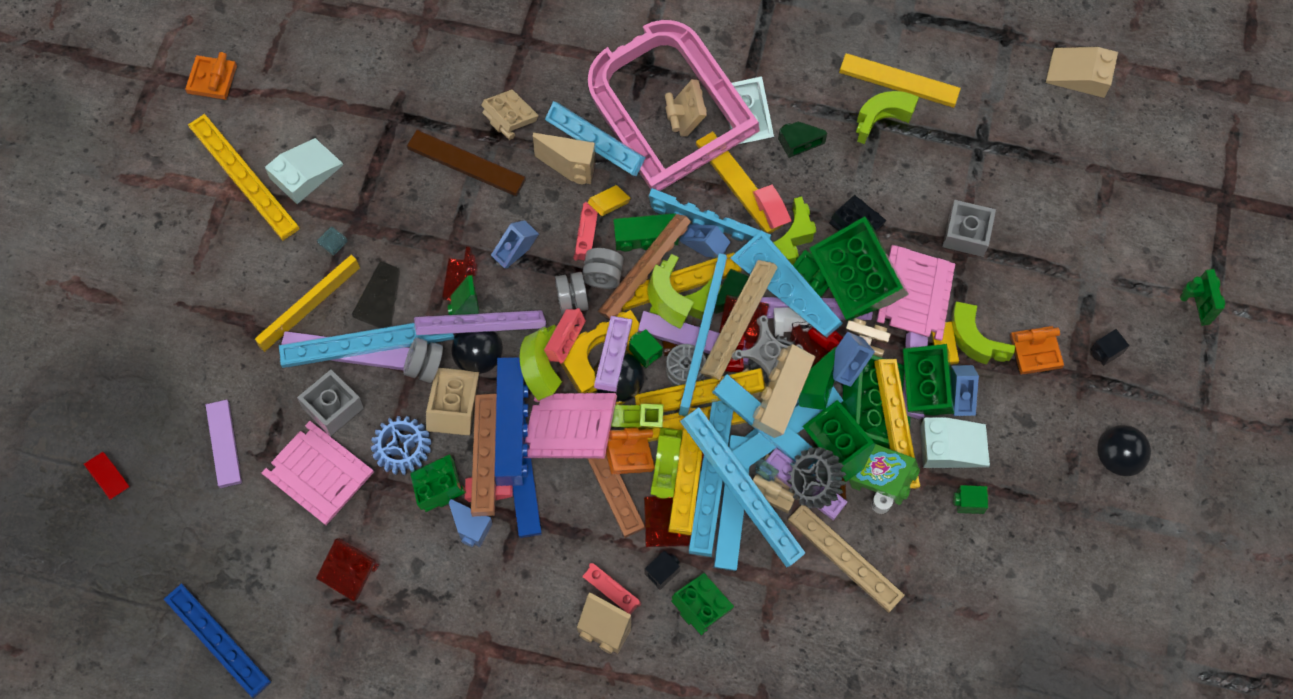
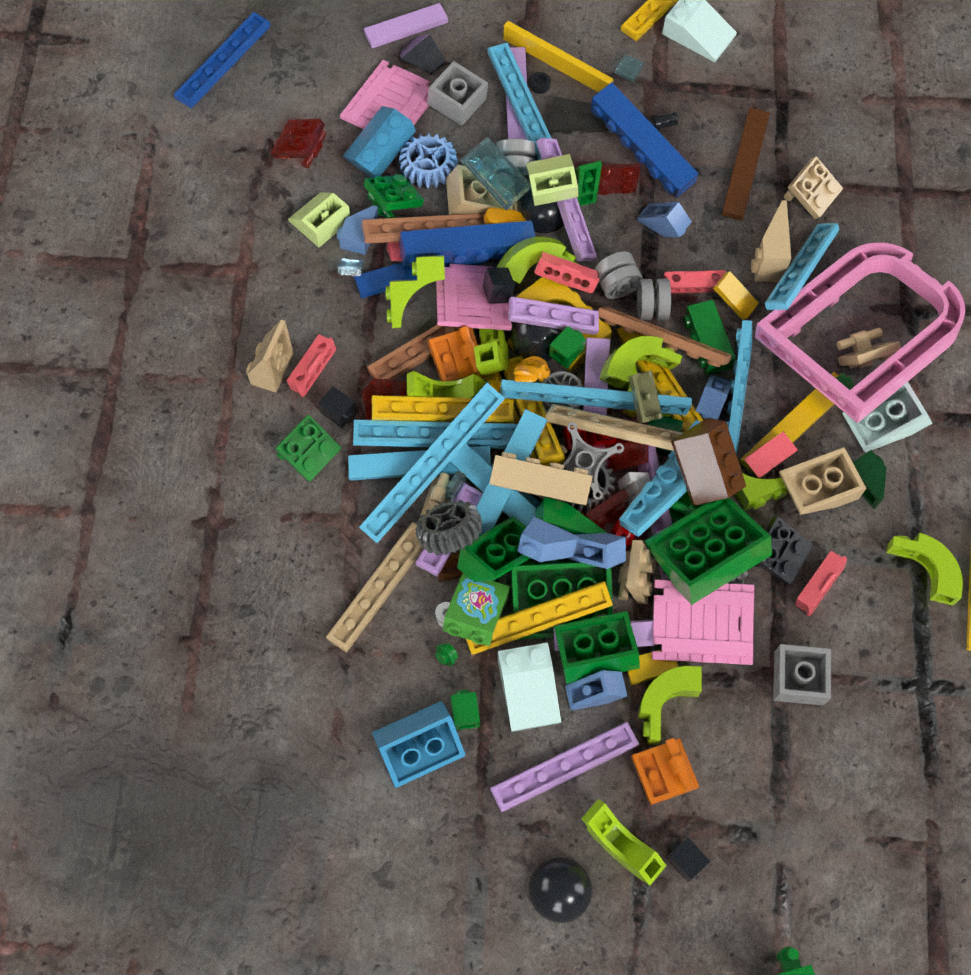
camera: 80 degrees right, 0 degrees up
none -> yellowish green slope [288,192,350,248]
none -> clear light blue tile [338,258,364,276]
none -> dark azure slope [343,106,416,178]
none -> dark azure slope [372,701,466,788]
none -> lime arch [386,255,445,328]
none -> black slope [400,34,445,75]
none -> green plate [435,642,458,667]
none -> clear light blue slope [460,137,531,211]
none -> black brick [482,268,515,303]
none -> light orange tile [483,207,526,224]
none -> lavender tile [490,722,639,813]
none -> light orange piece [514,356,550,382]
none -> medium blue slope [518,517,579,562]
none -> yellowish green slope [526,154,578,206]
none -> black tile [530,72,551,94]
none -> lime arch [581,799,667,886]
none -> blue brick [591,82,699,198]
none -> olive hinge [628,371,663,423]
none -> black pin [647,112,678,131]
none -> slope [671,418,746,505]
none -> tan slope [779,447,866,515]
none -> coral piece [795,551,847,616]
none -> green plate [835,372,854,390]

